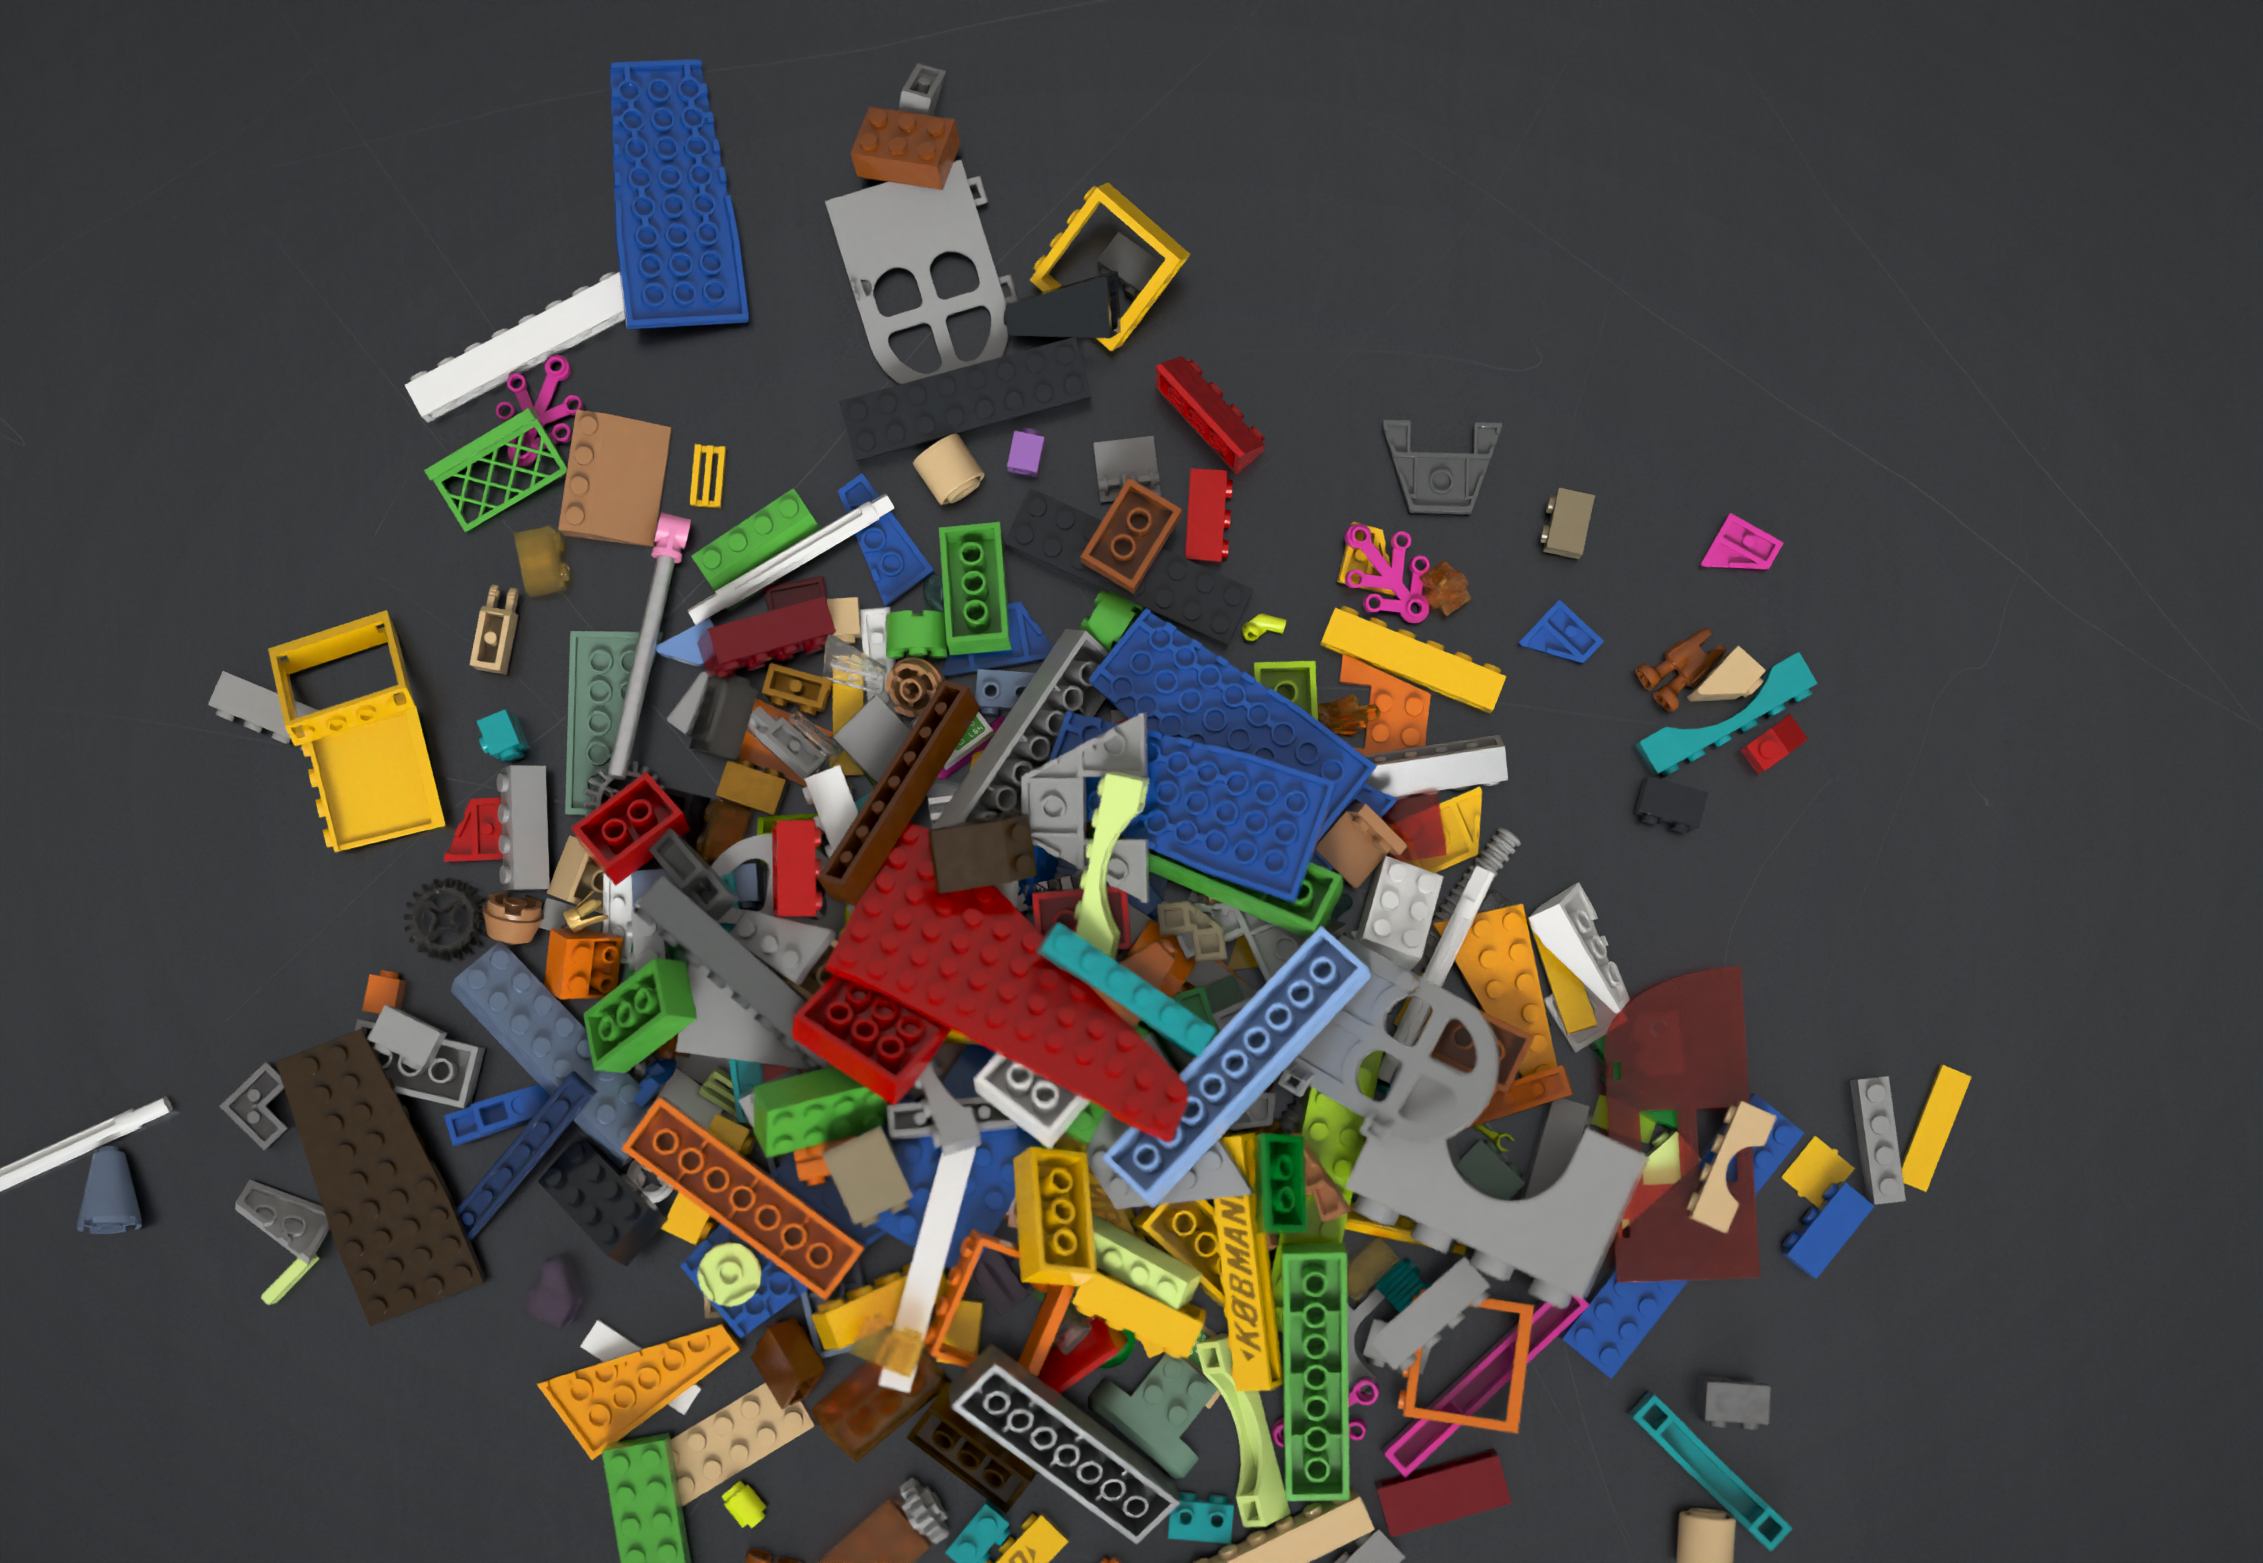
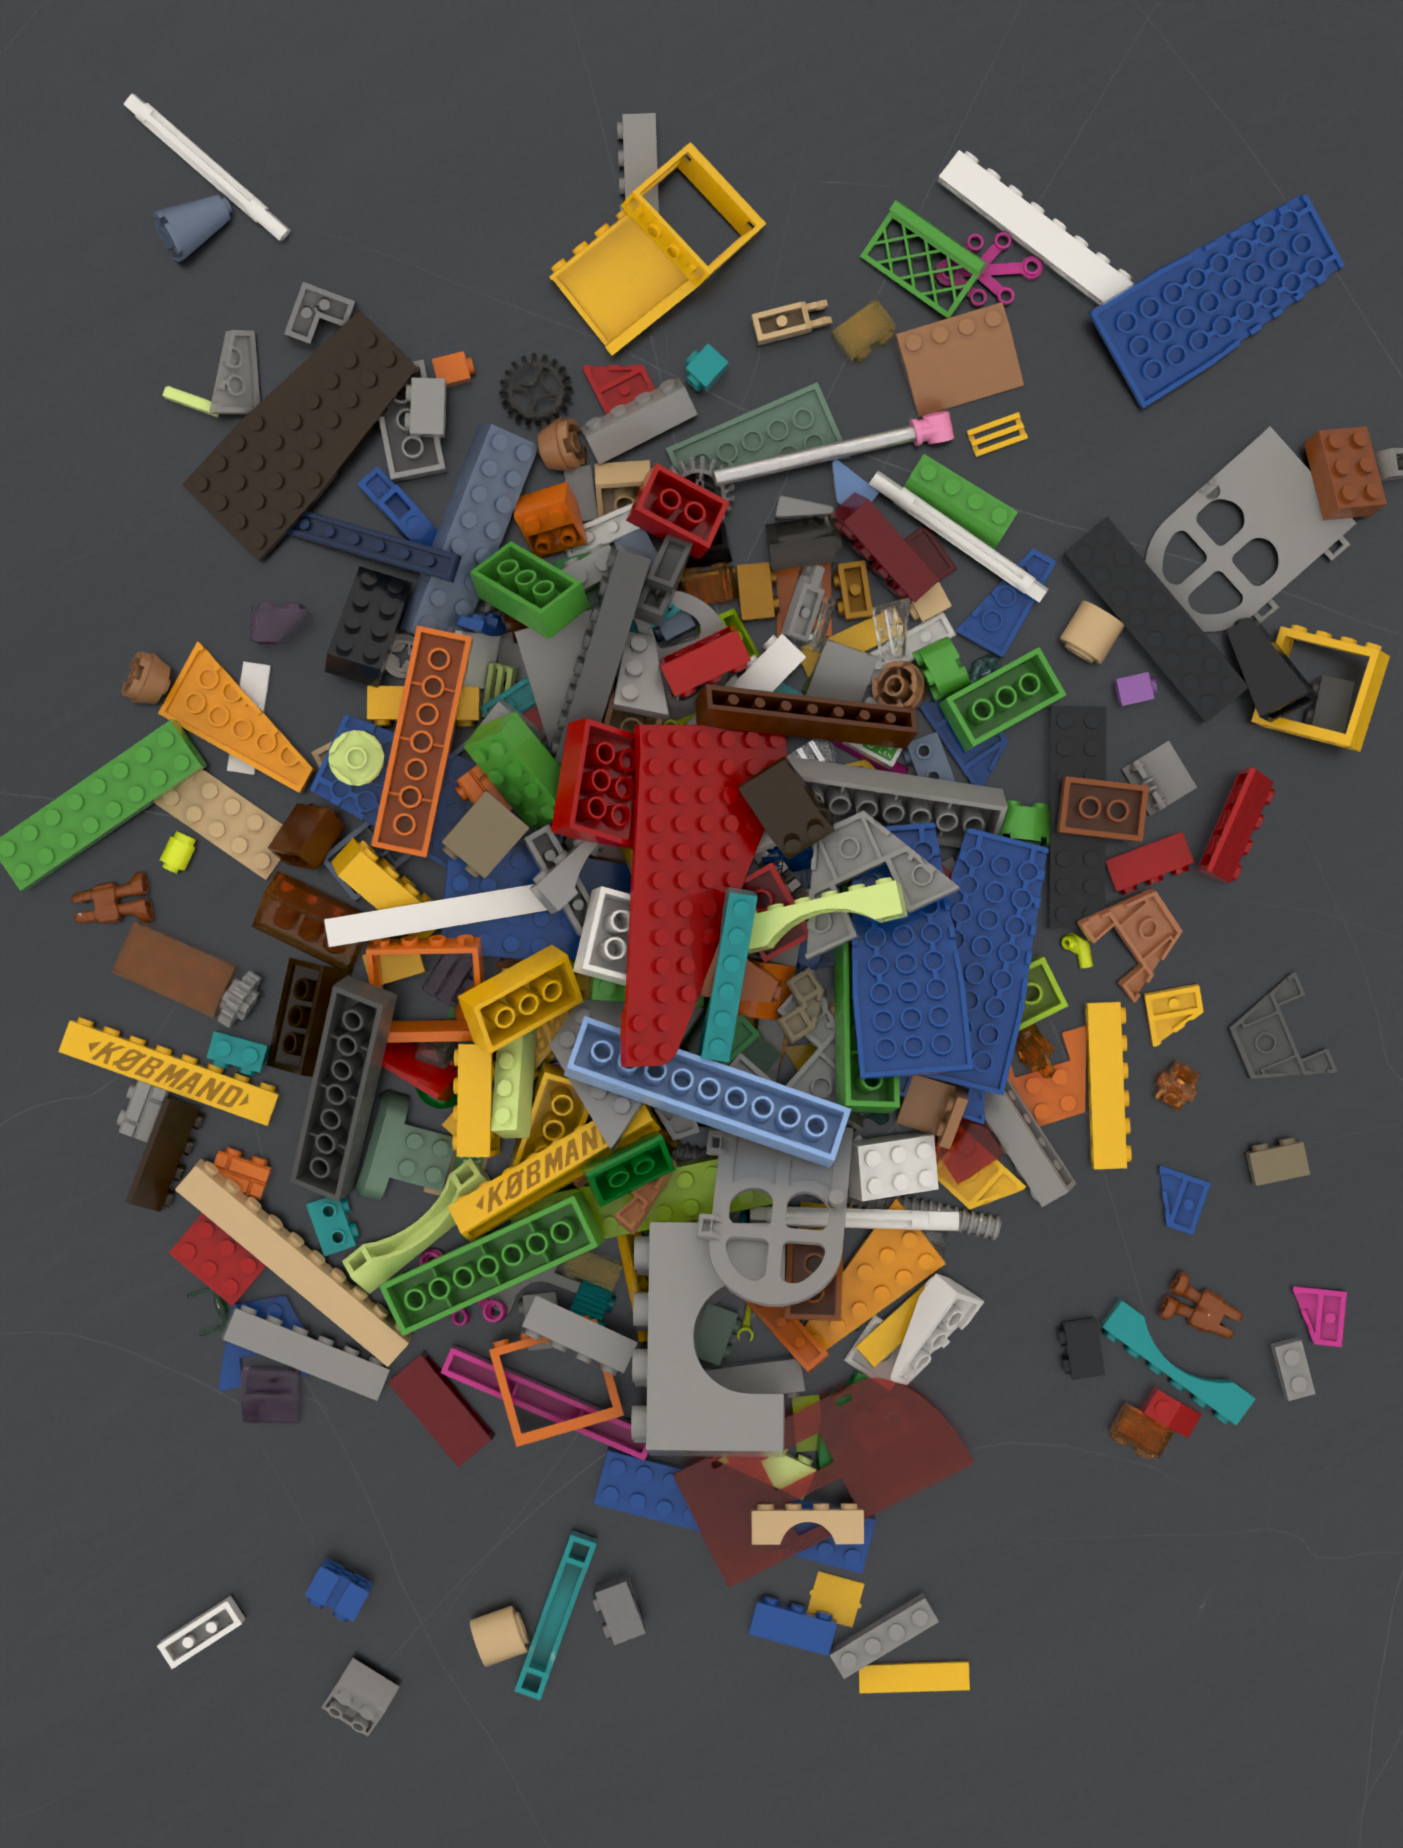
camera: 65 degrees right, 5 degrees up
pearl gold piece [561,890,609,934] -> none
clear yellow brick [850,1313,926,1380] -> none
dark pink plant [1344,523,1430,623] -> none
tan slope [1686,645,1766,702] -> none
none -> medium nougat cone [121,651,171,704]
none -> nougat wing [1077,888,1183,1003]
none -> clear orange brick [1108,1401,1175,1460]
none -> light grey brick [1270,1337,1316,1401]

